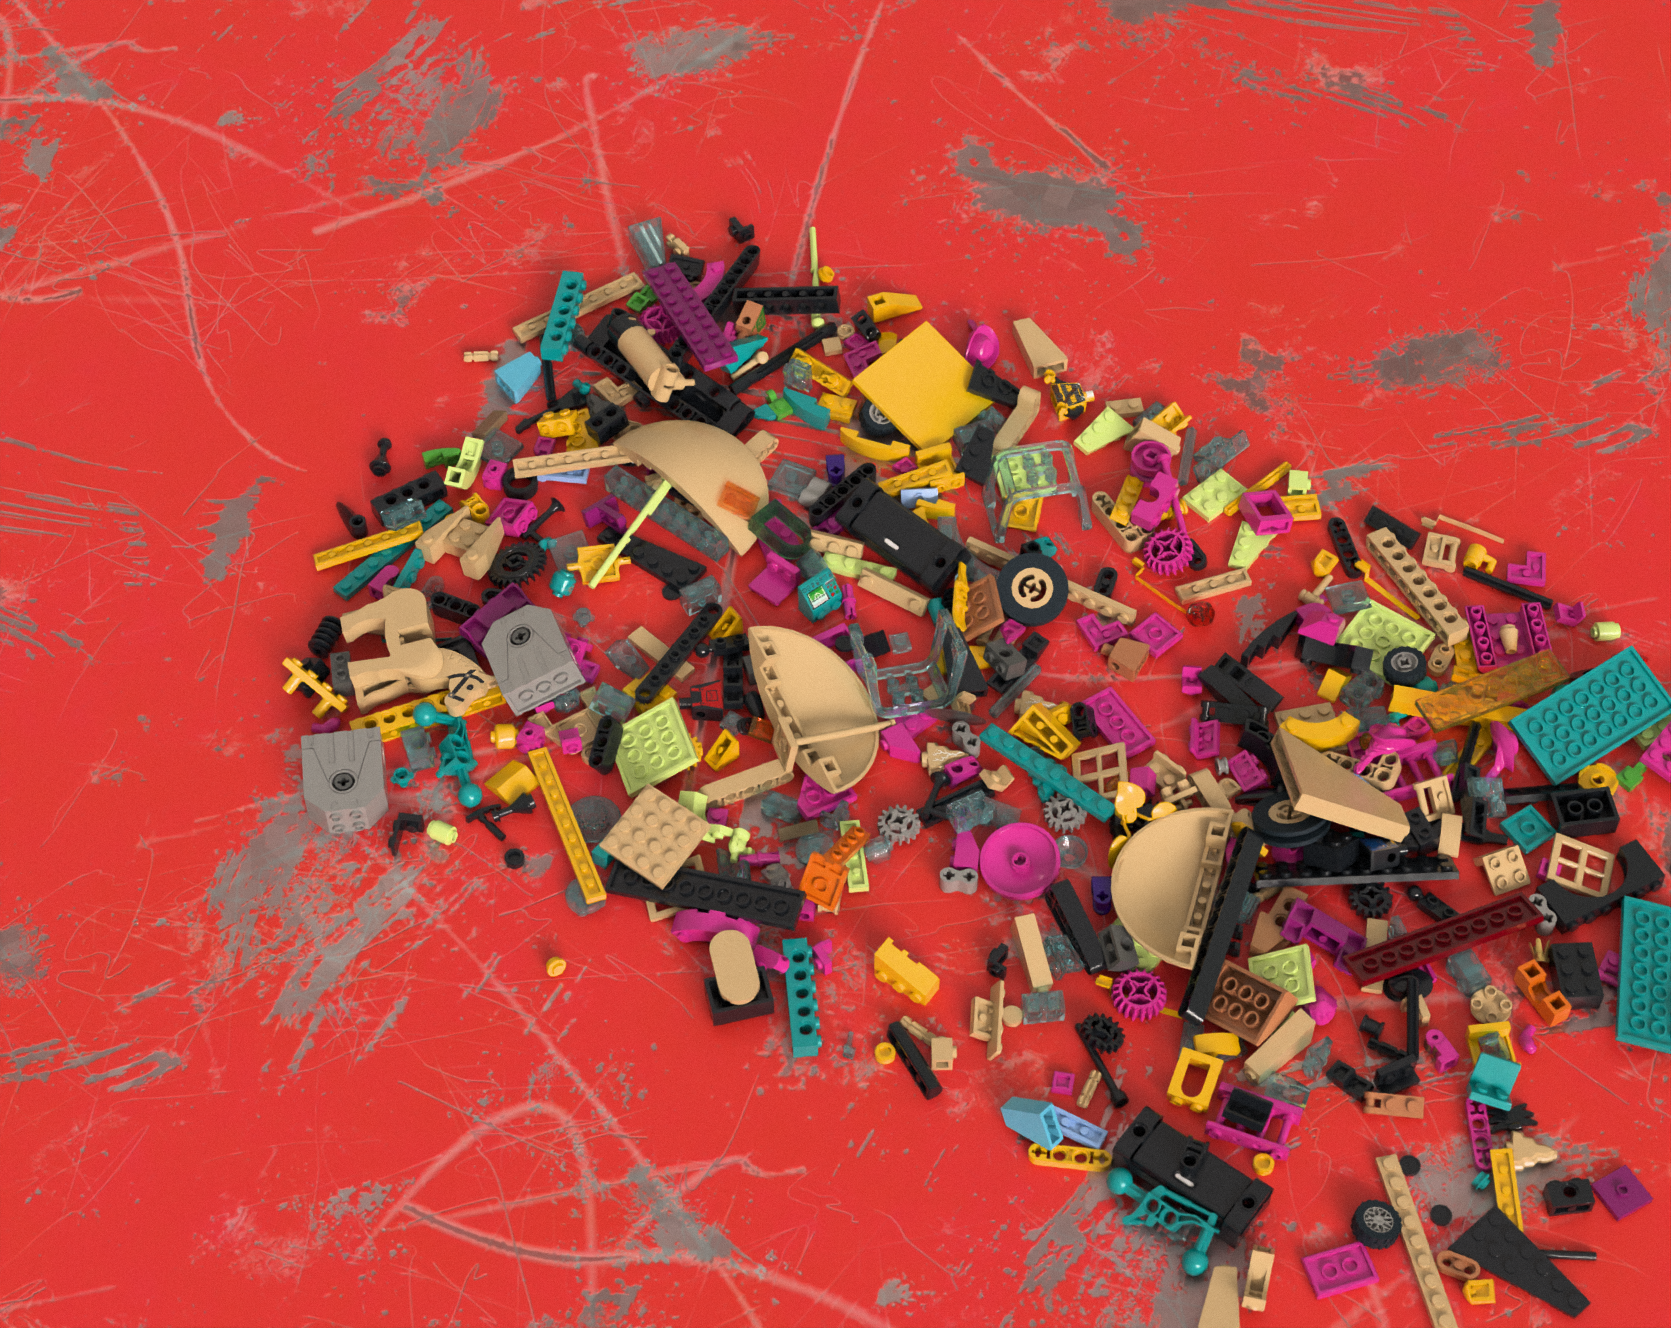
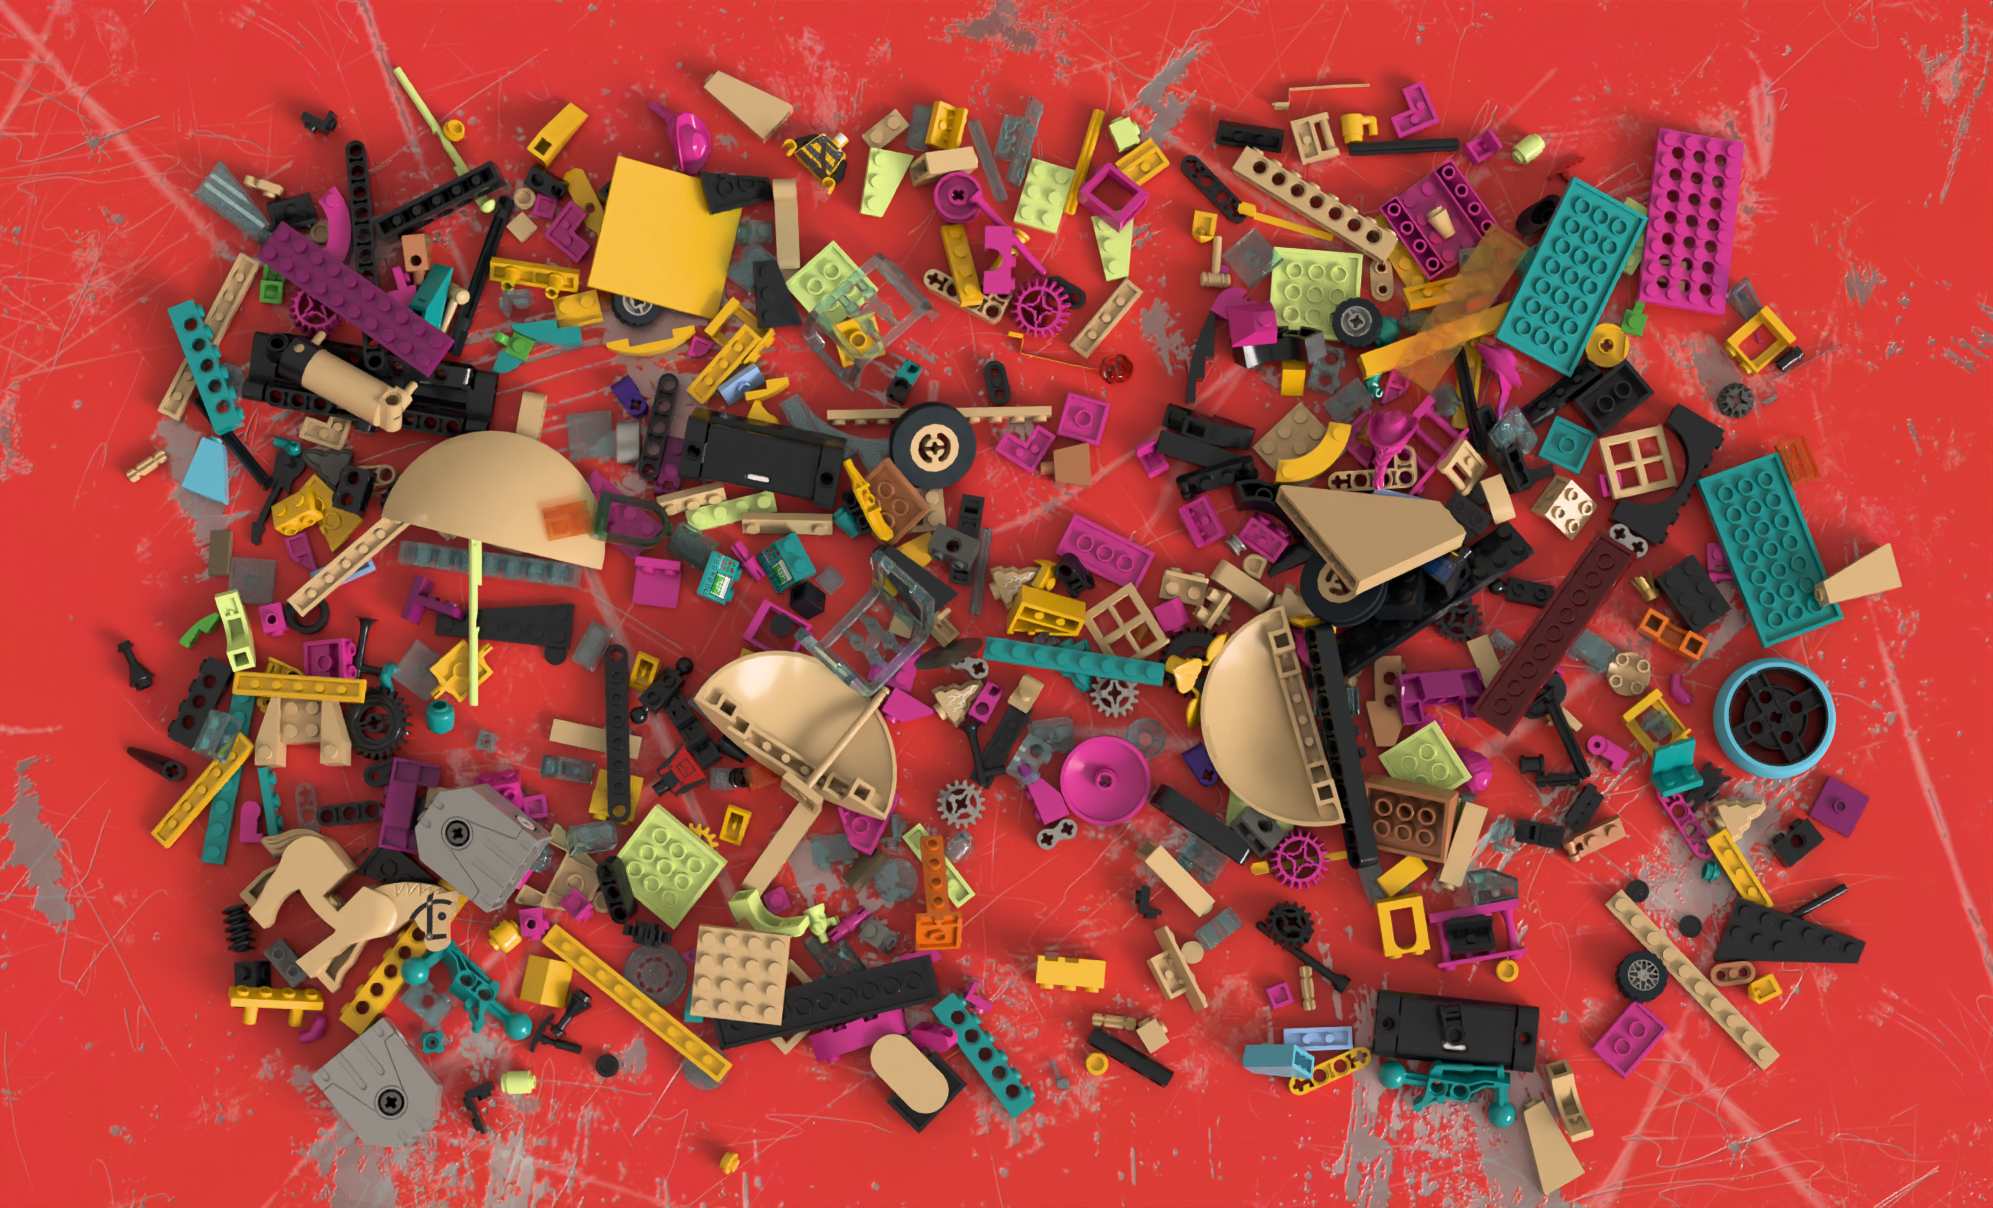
camera: 35 degrees left, 30 degrees up
dark pink tile [1000,619,1026,644] -> none
none -> yellow tile [232,671,367,703]
none -> black gear [622,920,673,948]
none -> teal slope [757,532,817,595]
none -> black wheel [1713,657,1836,779]

